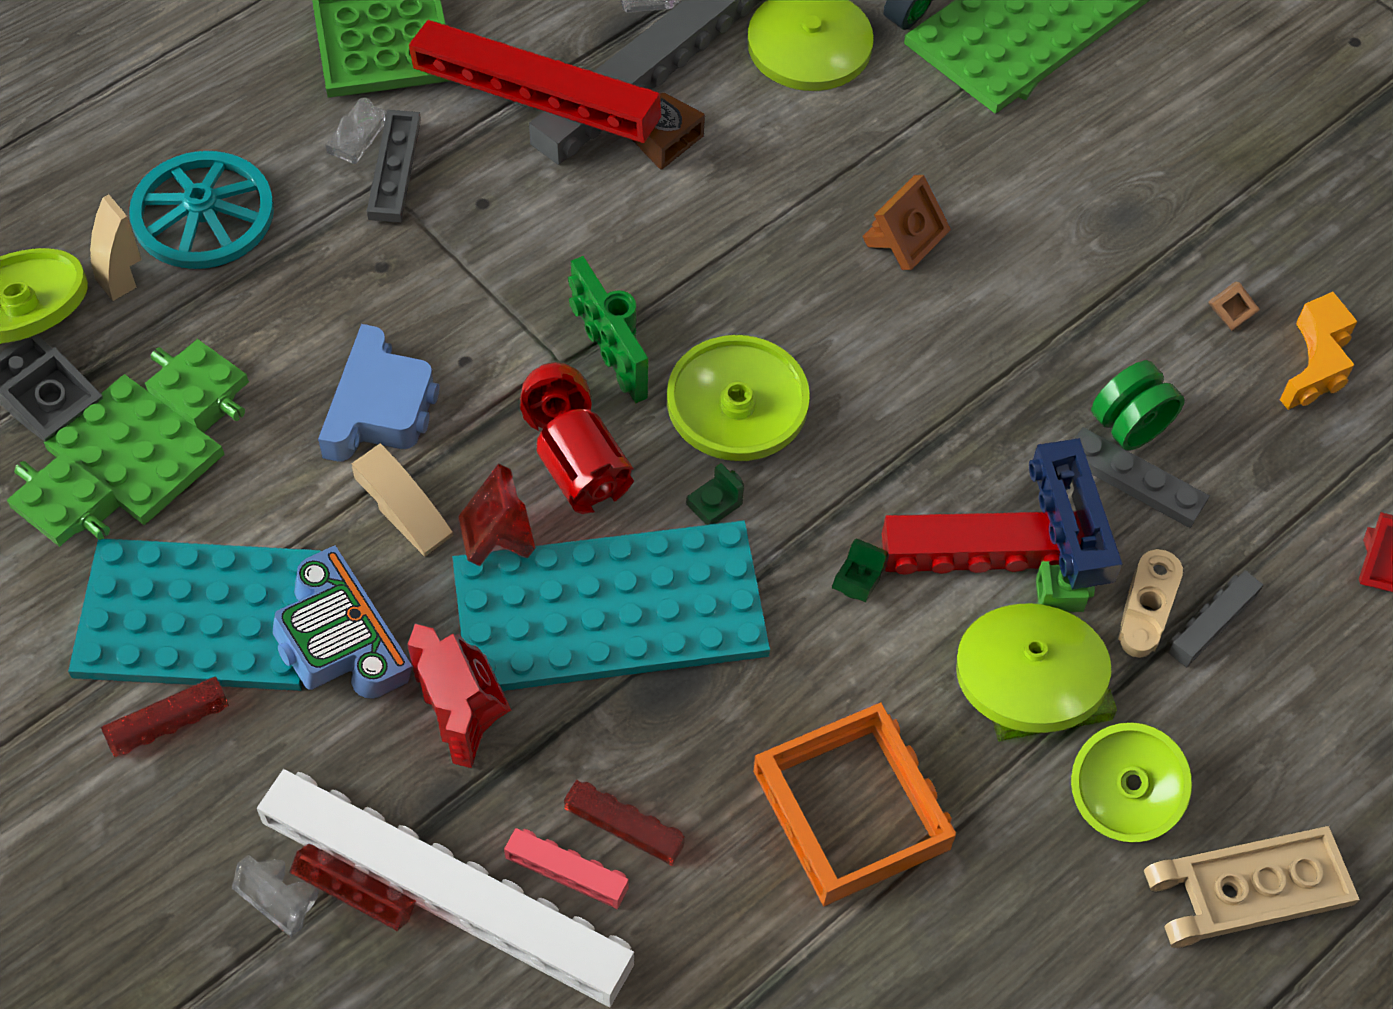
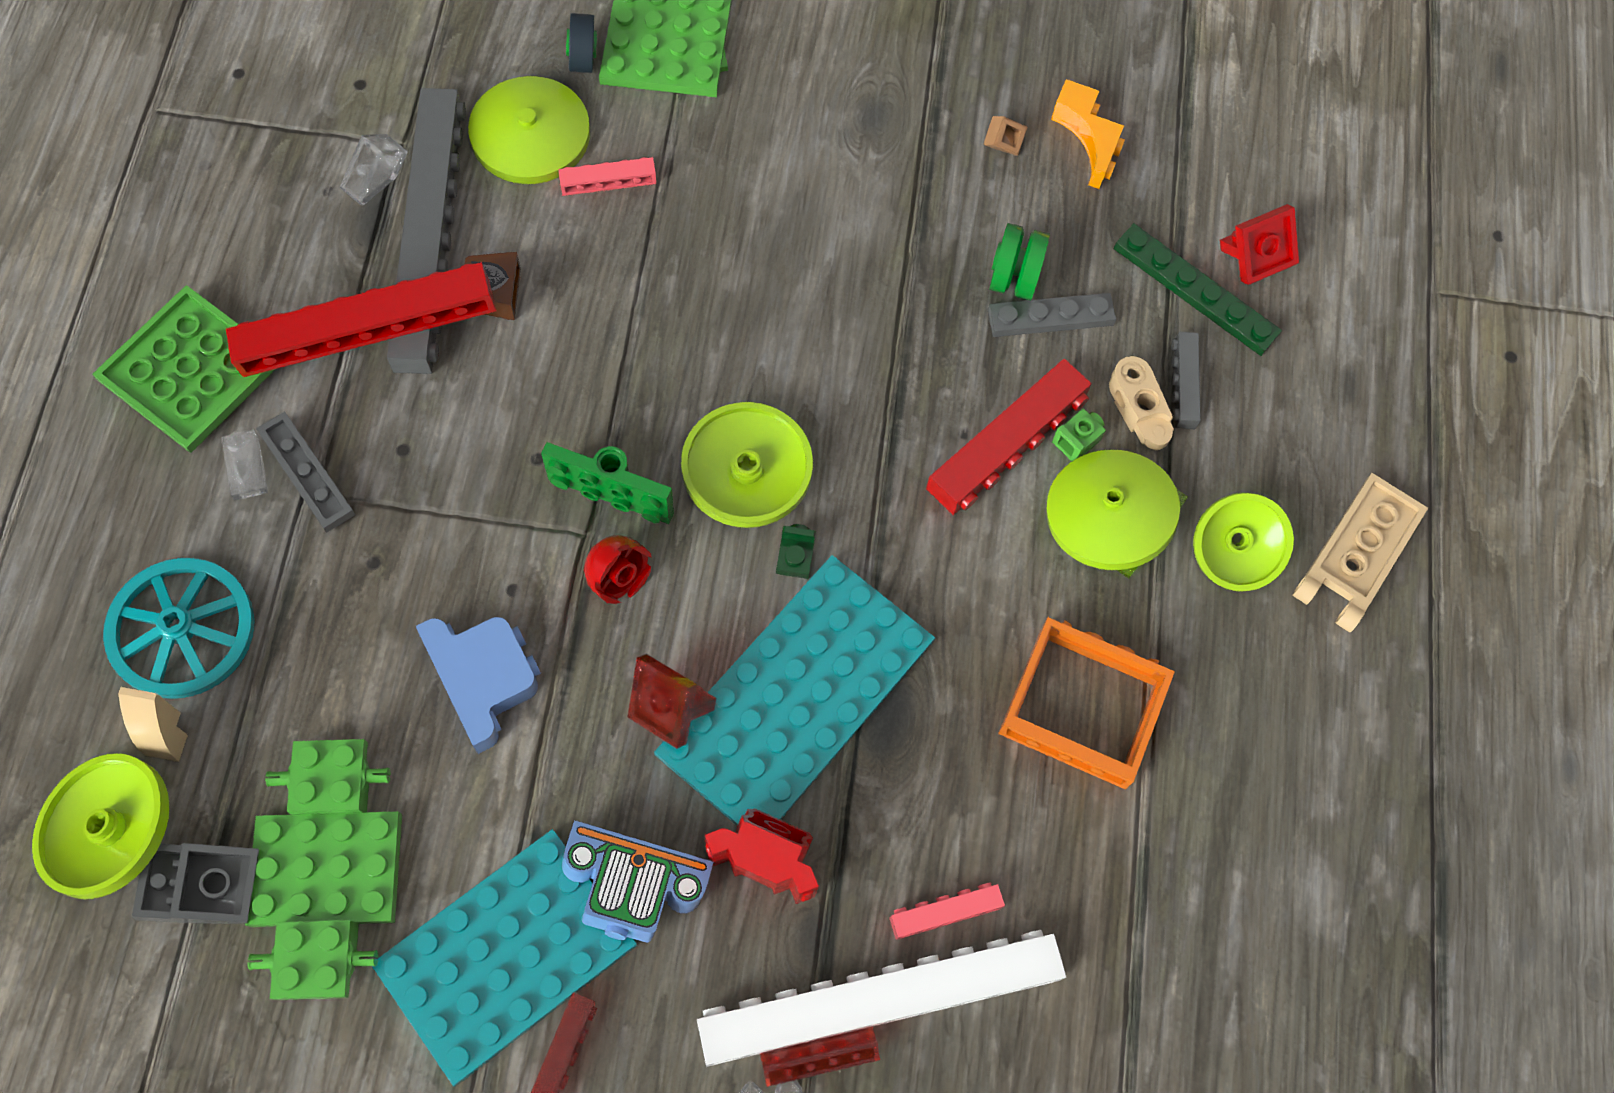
camera: 45 degrees left, 10 degrees up
tan slope [351,443,453,557] -> none
red cylinder [537,409,634,514] -> none
clear red piece [564,780,685,866] -> none
dark green bracket [832,538,888,603] -> none
dark orange bracket [862,175,951,270] -> none
dark blue brick [1029,438,1123,590] -> none
none -> coral piece [558,157,656,196]
none -> dark green plate [1113,223,1282,356]

